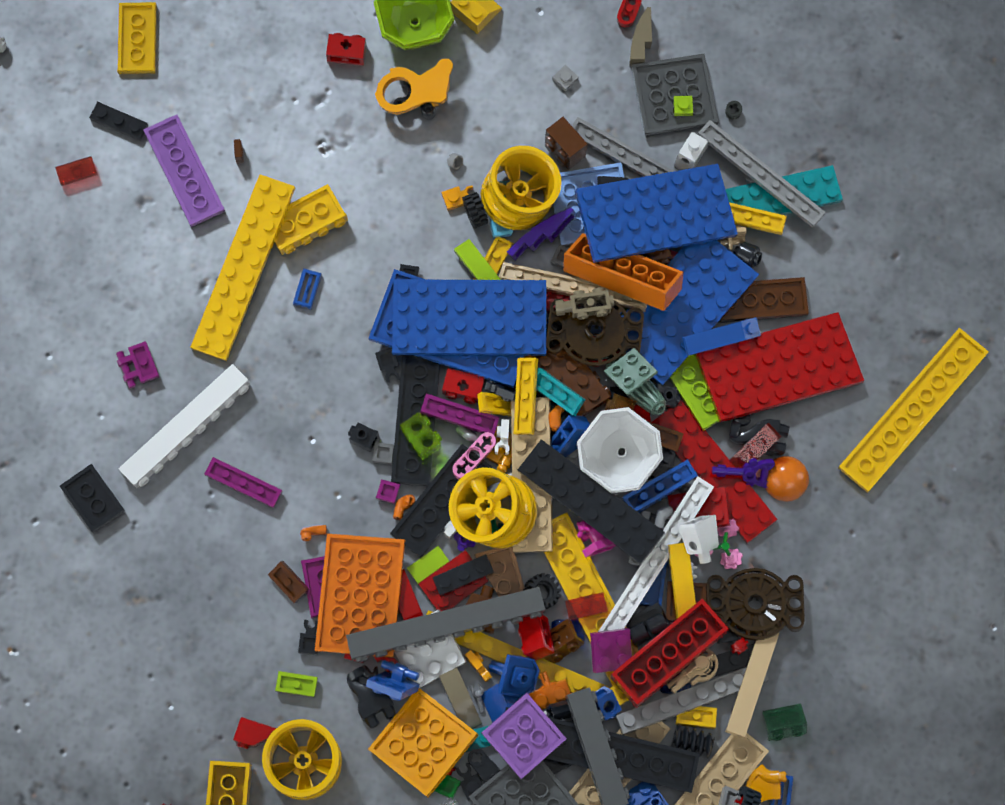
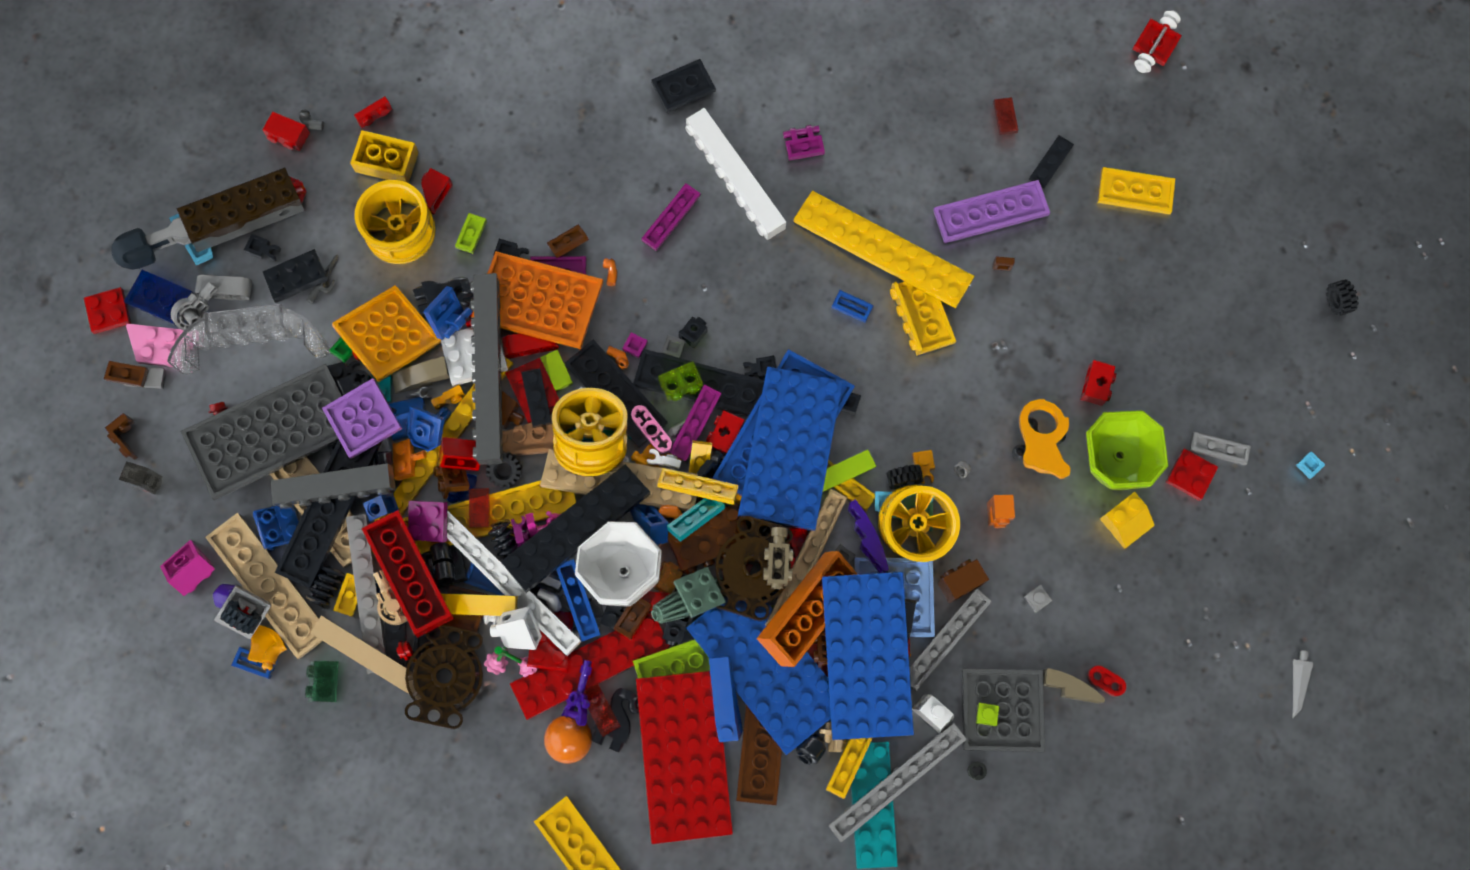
camera: 100 degrees right, 0 degrees up
none -> black piece [488,519,519,562]
none -> magenta plate [511,516,531,547]
none -> orange brick [987,495,1015,528]

